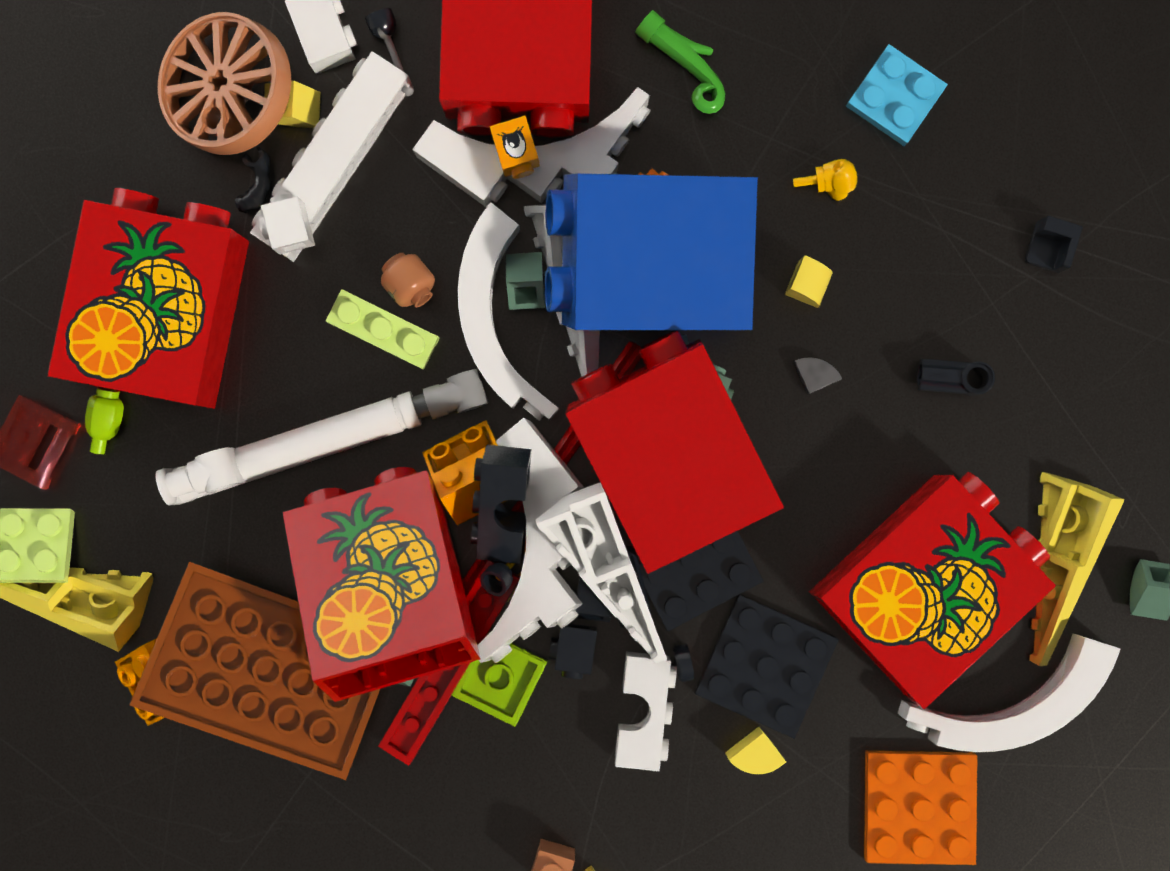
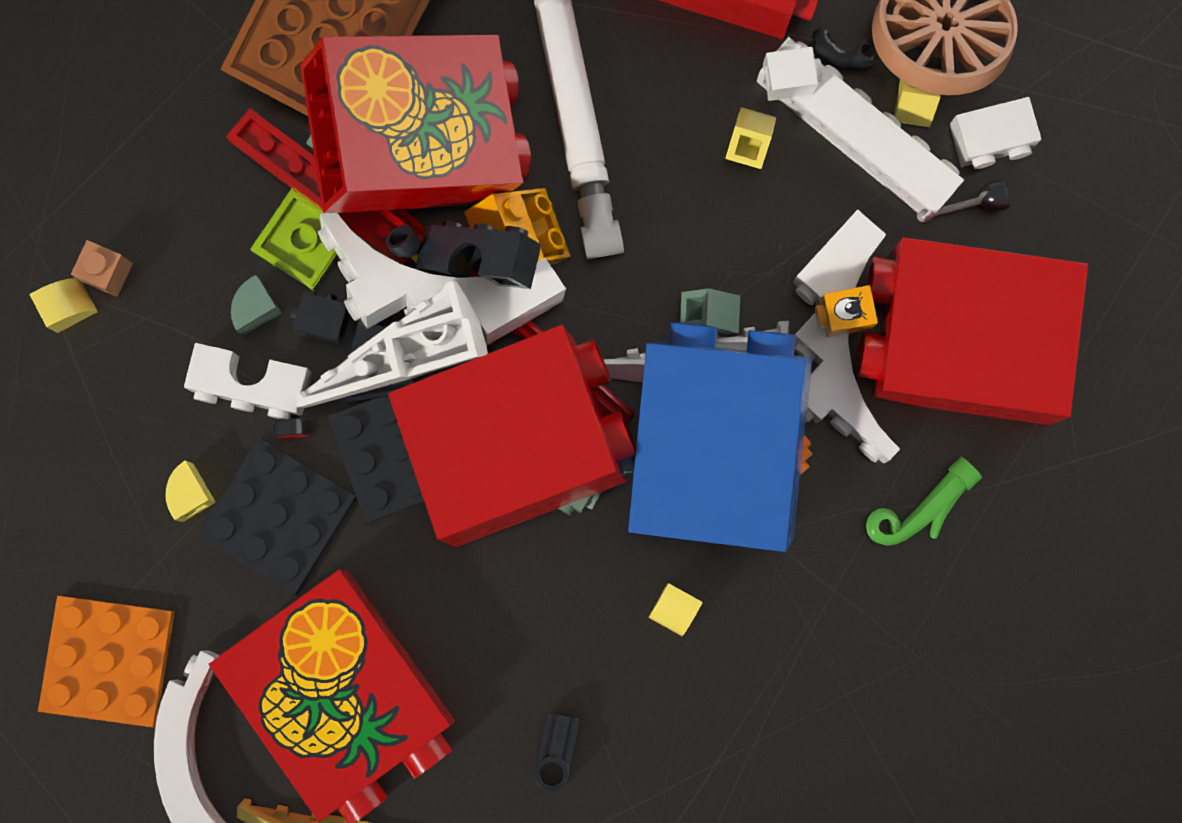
camera: 100 degrees right, 5 degrees down
yellowish green plate [326,289,440,370] -> none
nougat head [381,253,435,307] -> none
white arch [458,202,559,421] -> none
yellow piece [793,159,857,201] -> none
flat silver tile [793,358,842,394] -> none
medium azure plate [846,44,948,146] -> none
none -> sand green brick [231,275,282,336]
none -> light yellow brick [725,107,776,169]

